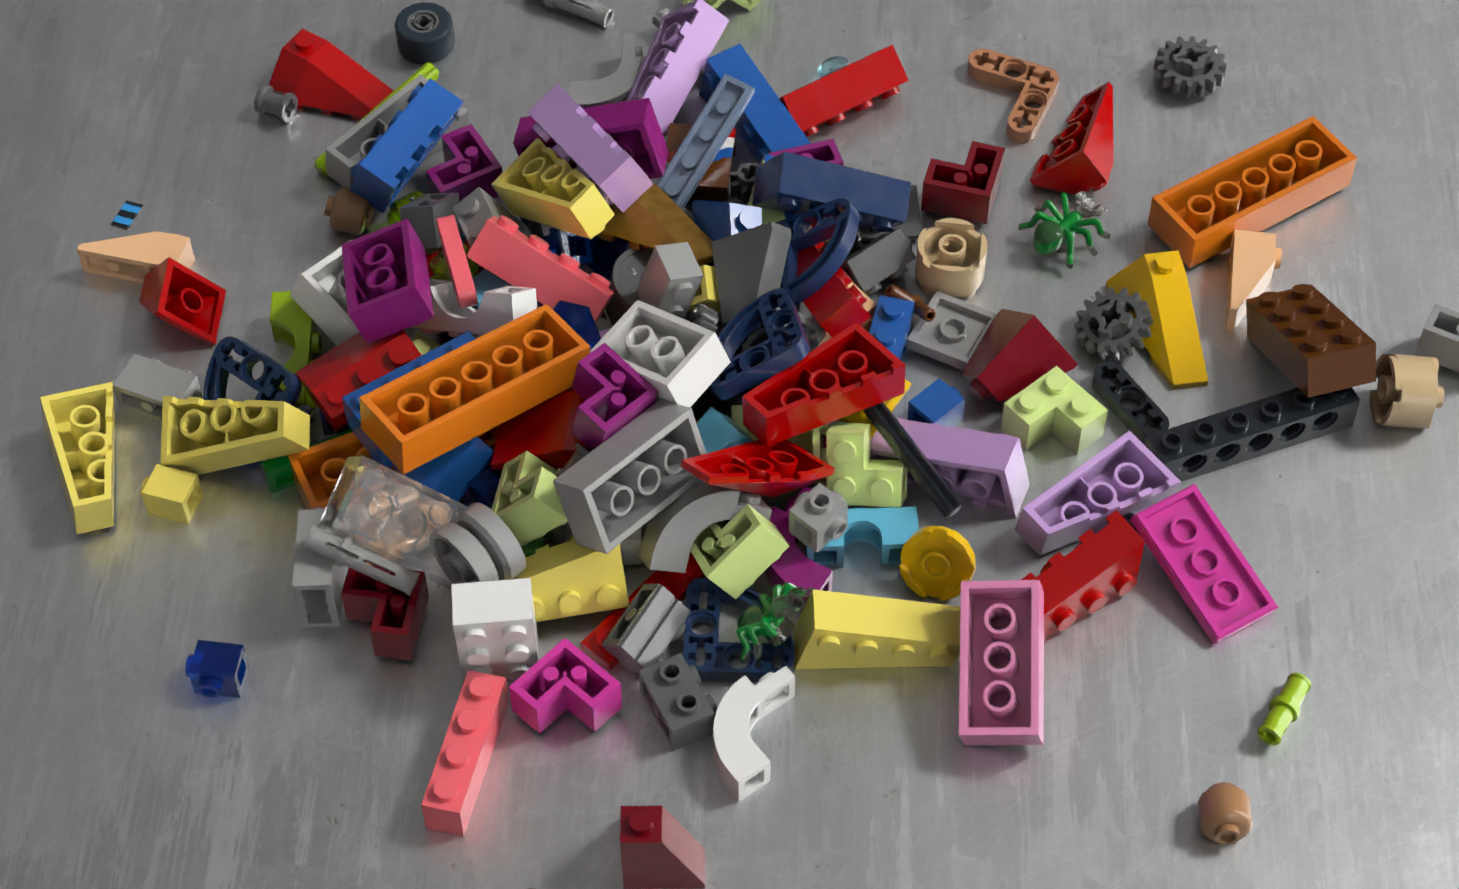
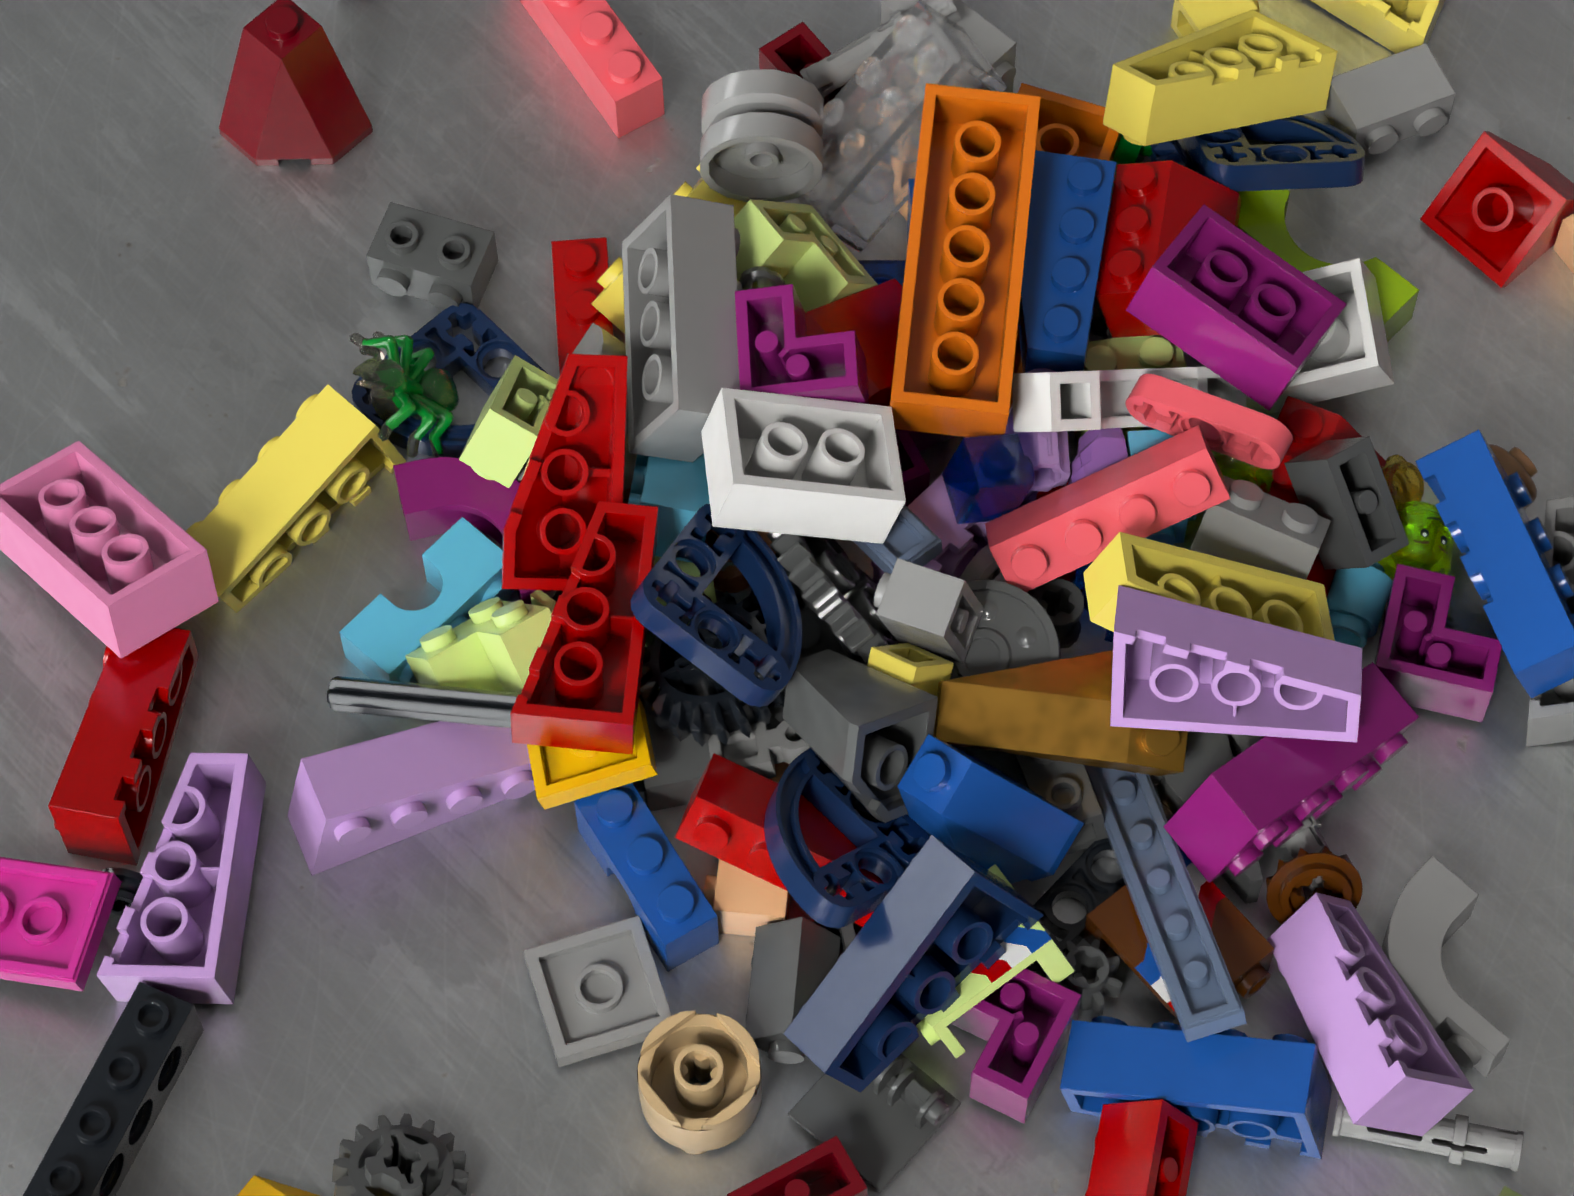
camera: 135 degrees right, 10 degrees up
white brick [451,578,539,683] -> none
dark pink brick [509,638,622,734] -> none
dark grey brick [602,584,690,673] -> none
white arch [713,666,795,802] -> none
light grey brick [789,483,848,553] -> none
reddish brown piece [885,284,936,322] -> none
yellow tile [899,526,976,601] -> none
blue brick [907,378,965,427] -> none
dark red slope [961,309,1078,402] -> none
yellowish green brick [1001,366,1108,455] -> none
black beam [1092,361,1170,445] -> none

